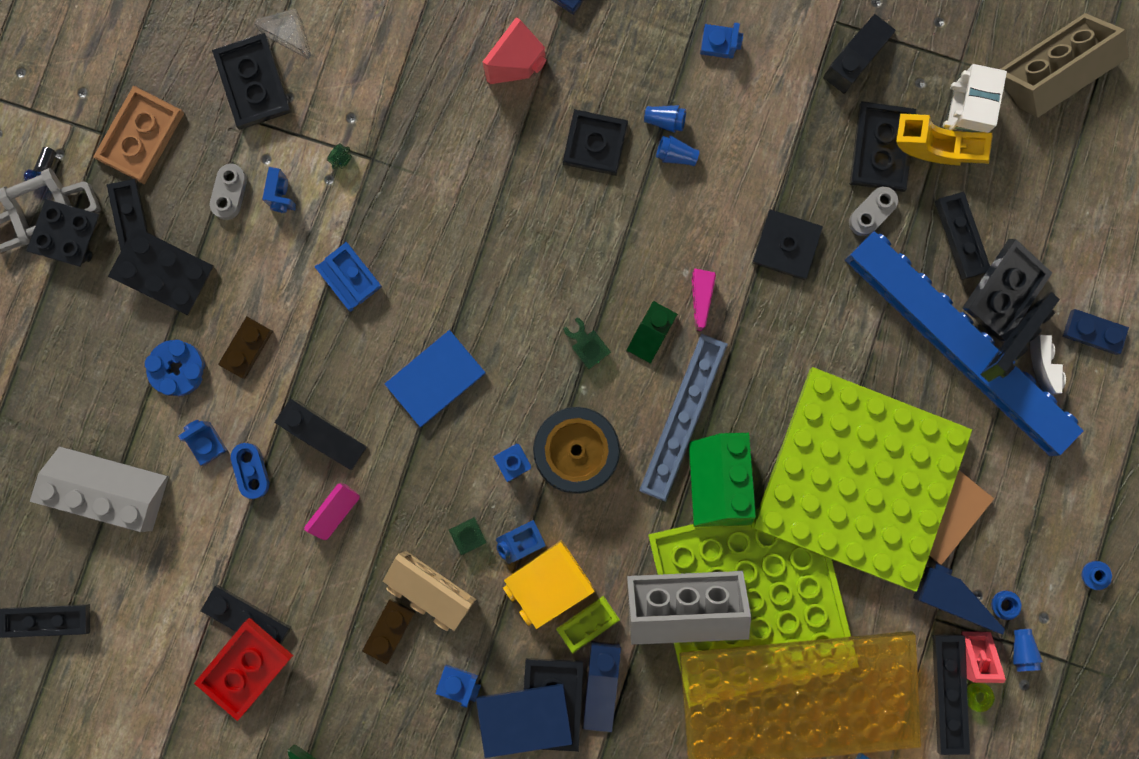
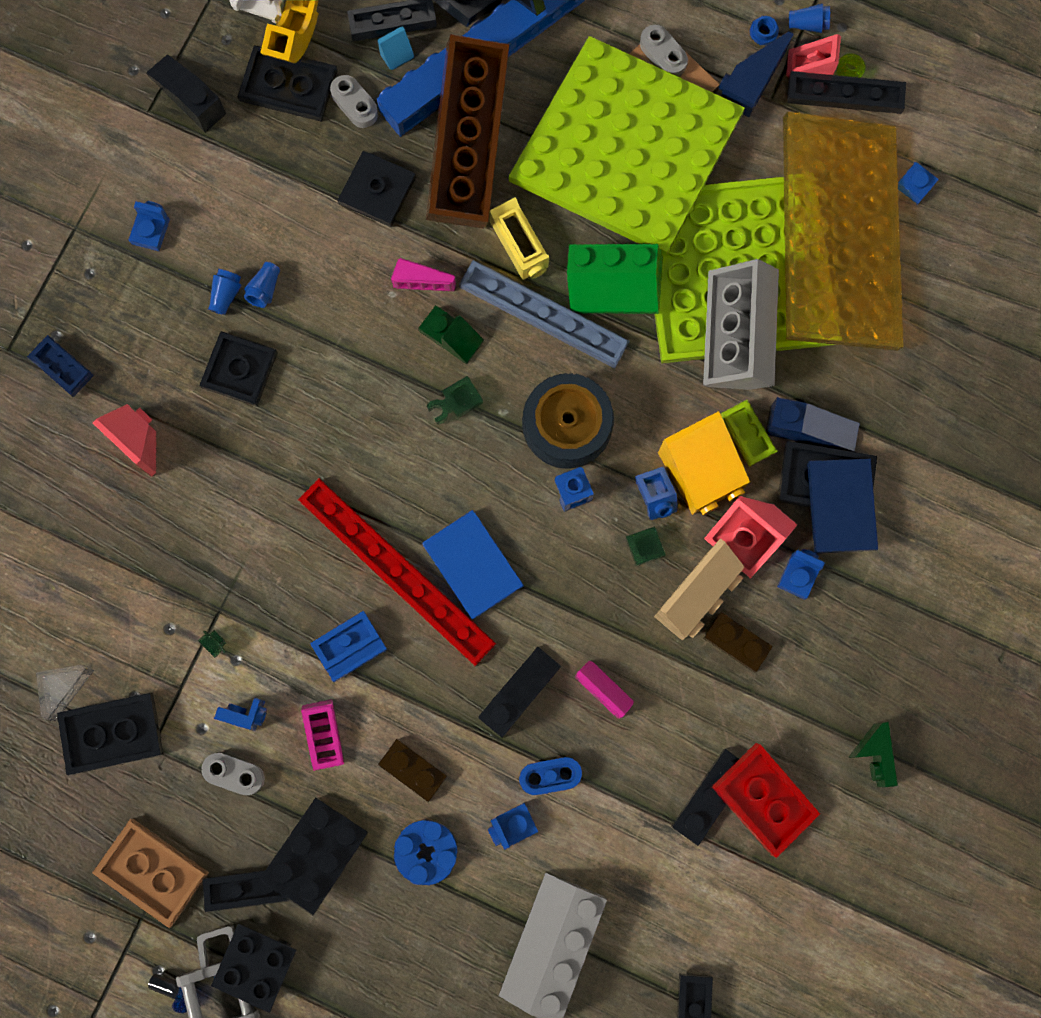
camera: 90 degrees left, 5 degrees down
none -> red tile [298,478,496,667]
none -> dark pink slope [301,699,344,771]
none -> dark azure slope [378,26,414,70]
none -> reddish brown brick [426,34,509,229]
none -> light yellow window [489,197,549,280]
none -> light grey plate [640,25,688,77]
none -> coral slope [704,496,797,579]

